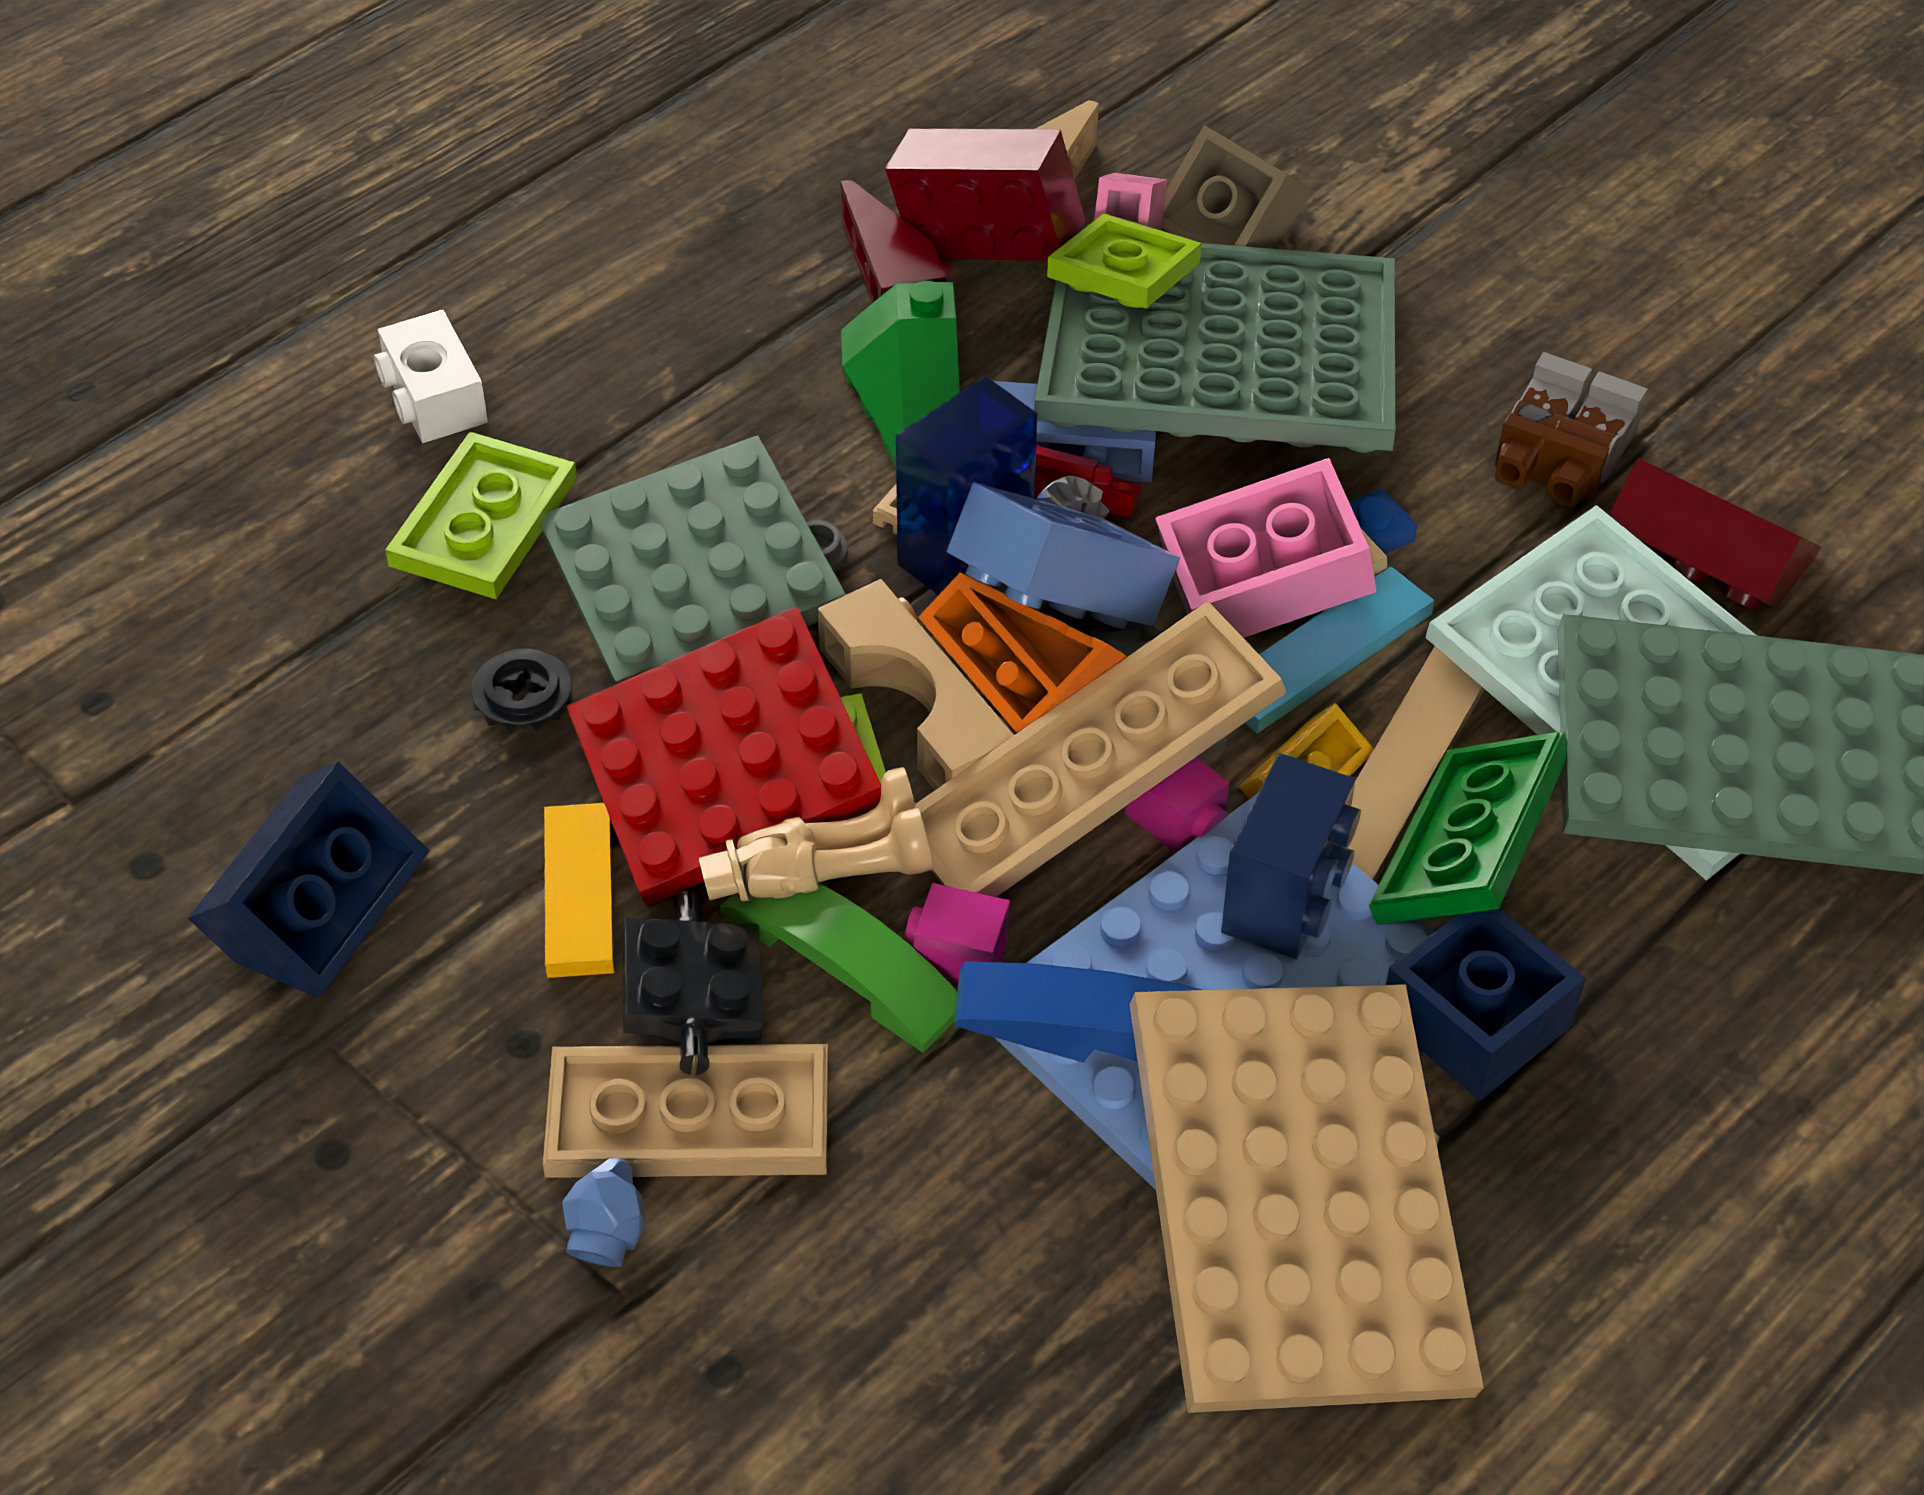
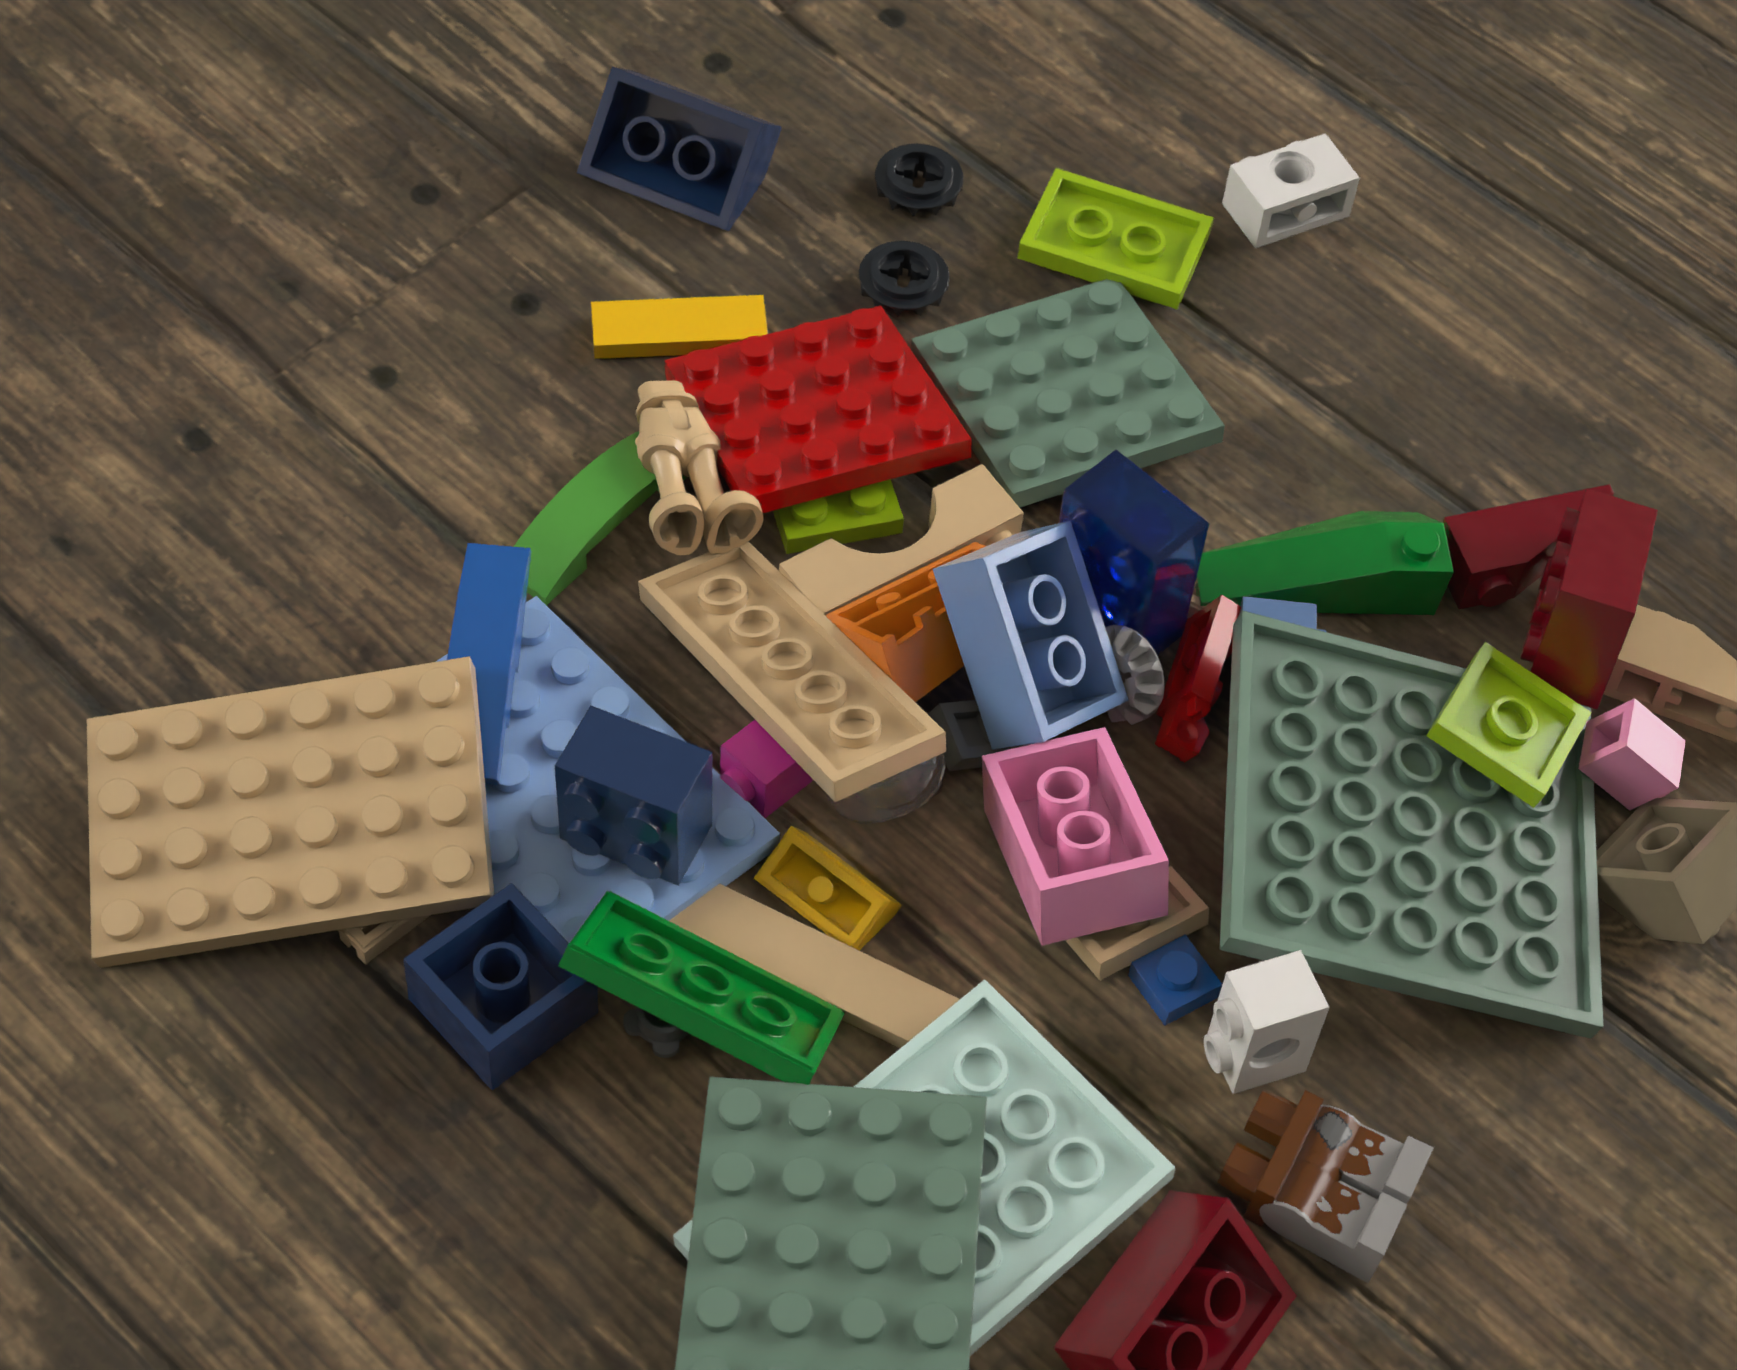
camera: 85 degrees right, 5 degrees up
tan tile [543,1044,828,1178] -> none
medium blue rock [562,1157,645,1267] -> none
black plate [622,890,764,1075] -> none
dark pink brick [905,883,1010,985] -> none
medium azure tile [1245,566,1434,734] -> none
none -> black gear [875,144,964,217]
none -> white brick [1204,950,1329,1094]

